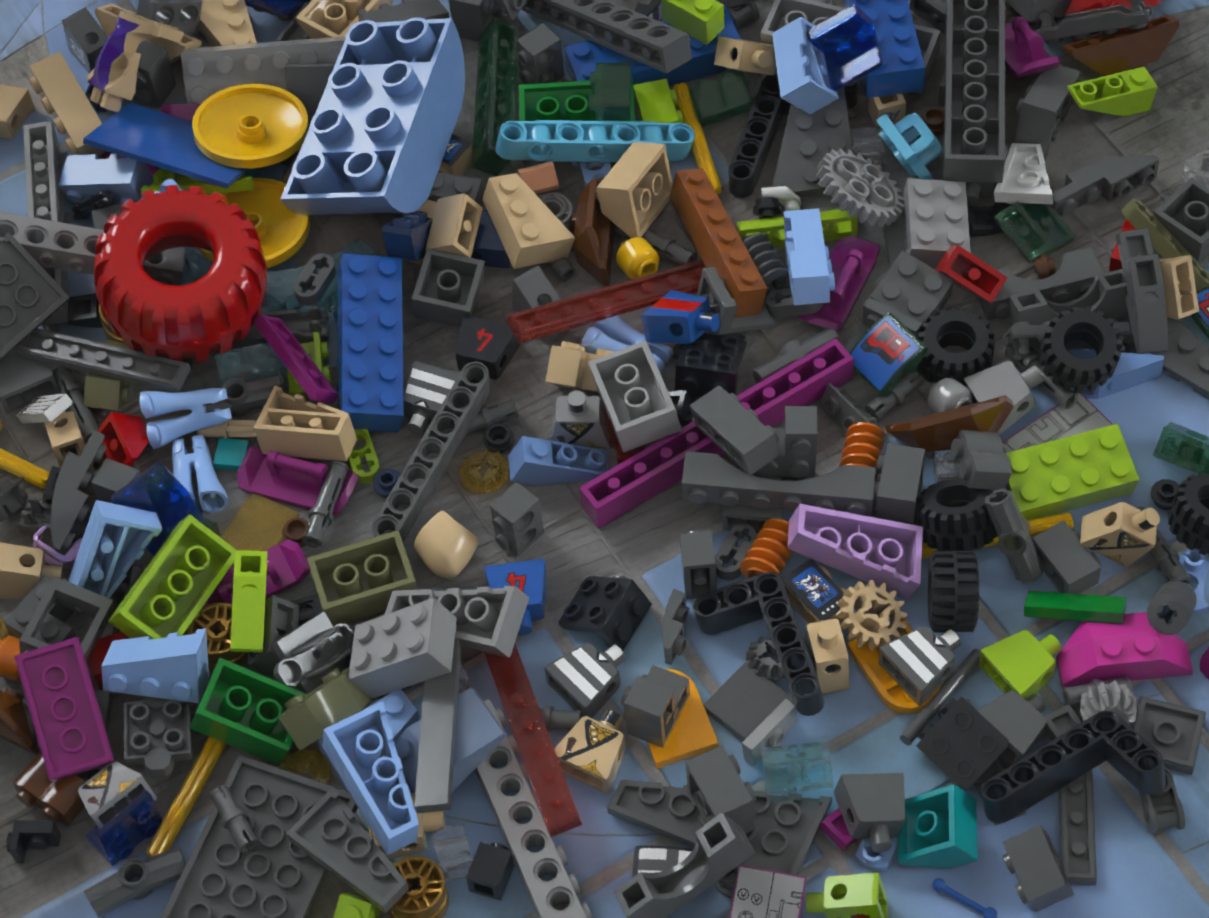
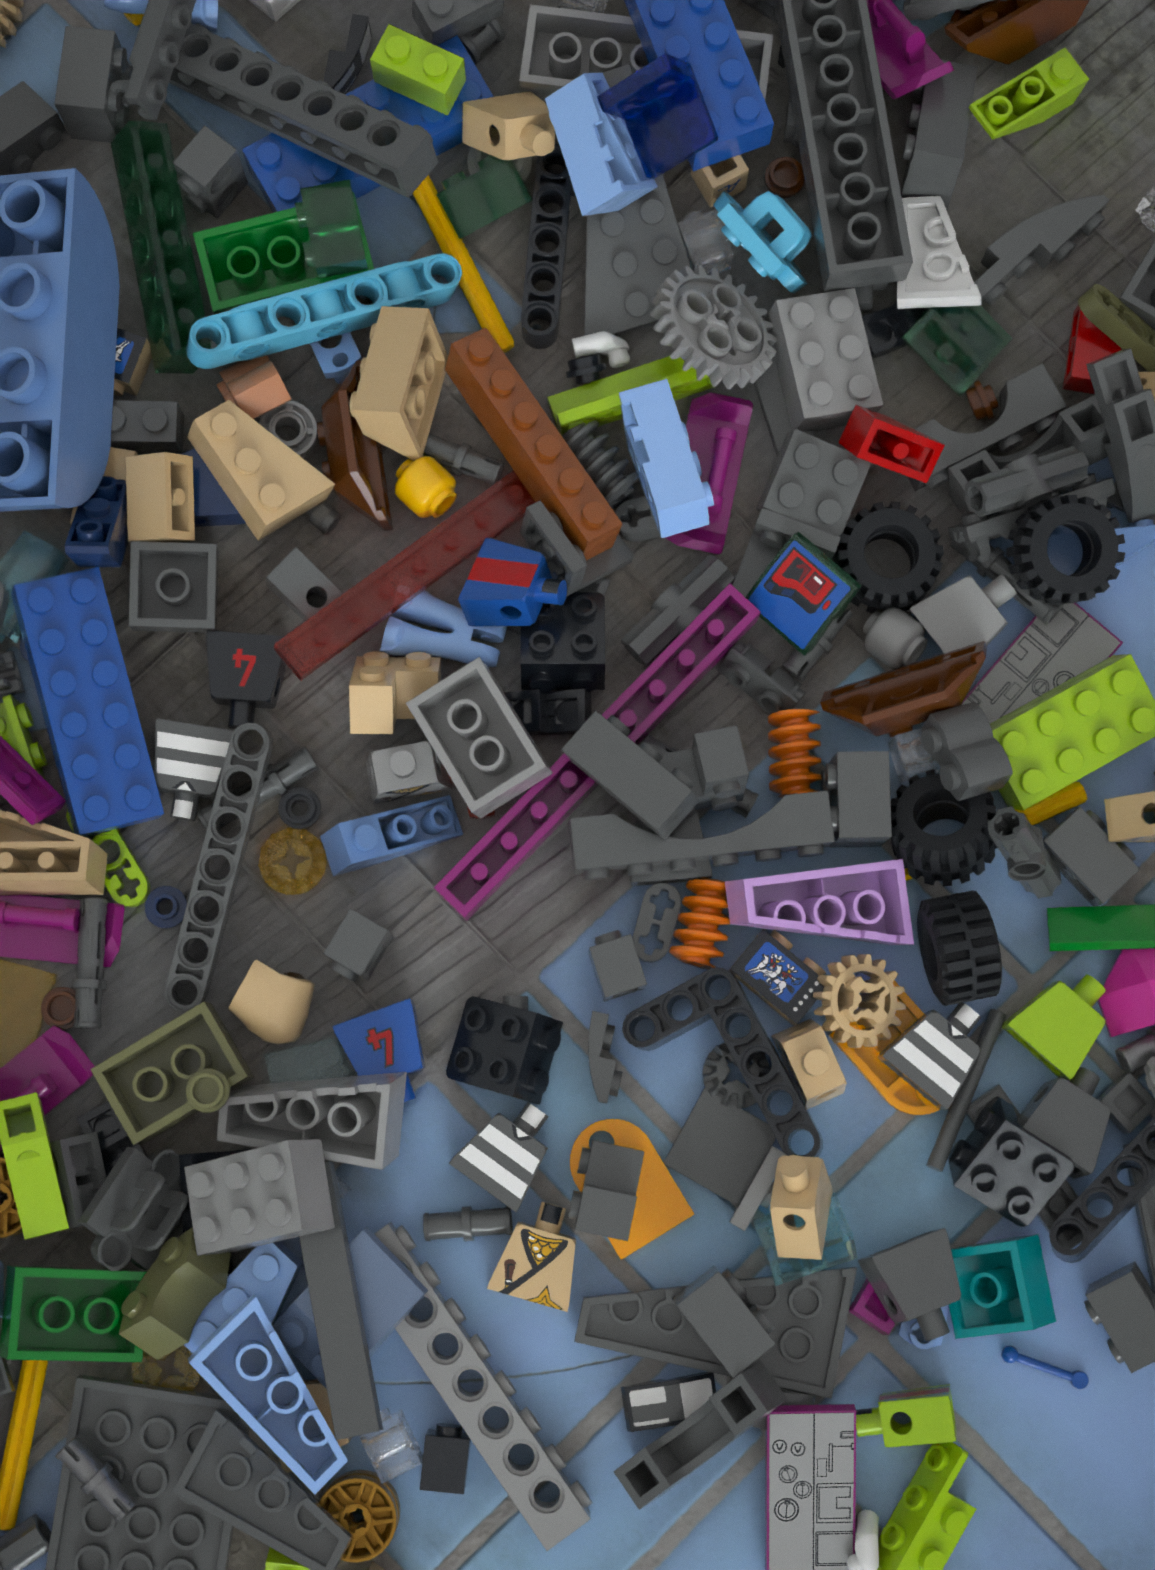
camera: 20 degrees left, 25 degrees up
clear red tile [484,643,582,837] -> none
lime brick [633,78,684,124] -> none
none -> olive plate [186,1068,230,1113]
none -> tan torso [770,1155,833,1260]
none -> dark grey piece [964,446,1089,518]

